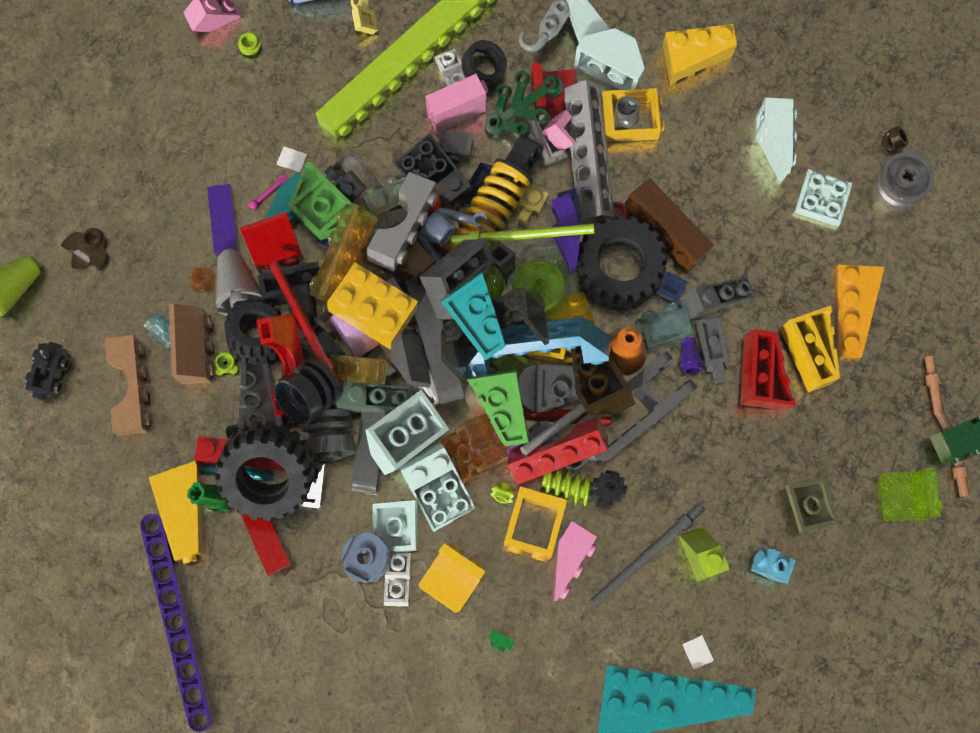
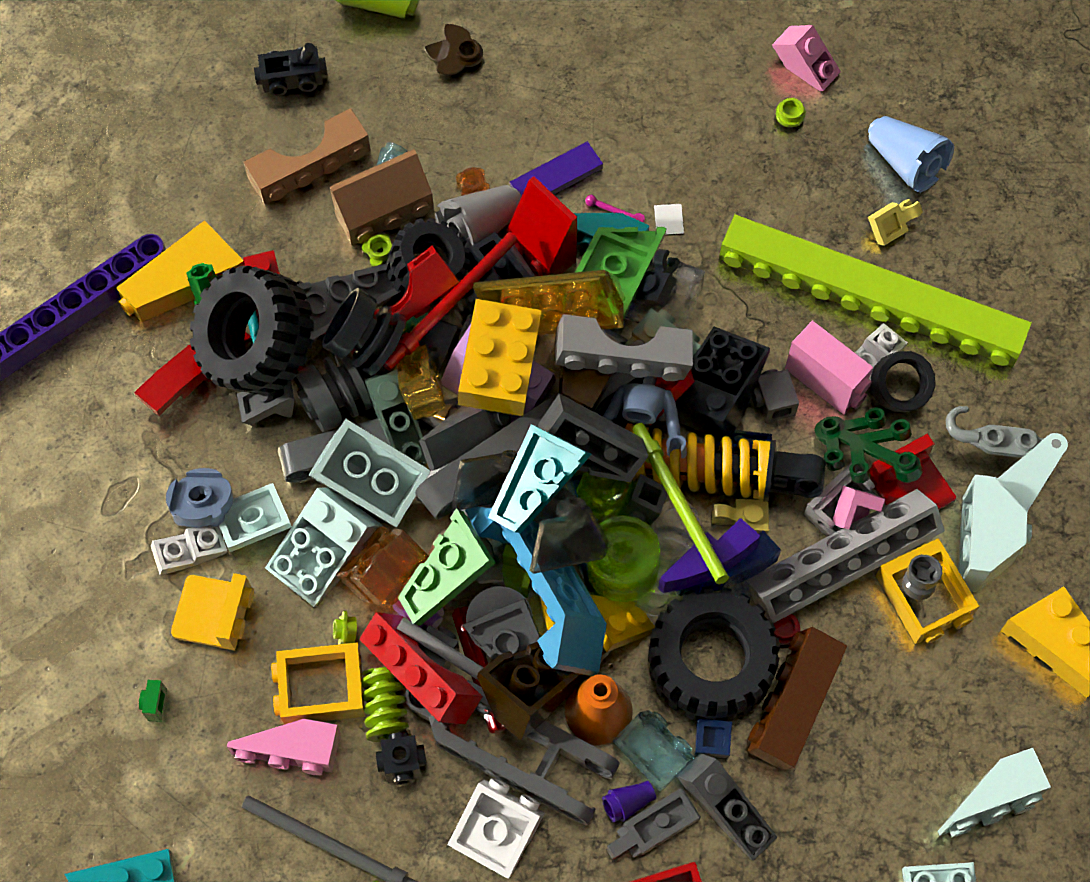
camera: 70 degrees right, 10 degrees down
none -> white plate [447,778,545,879]

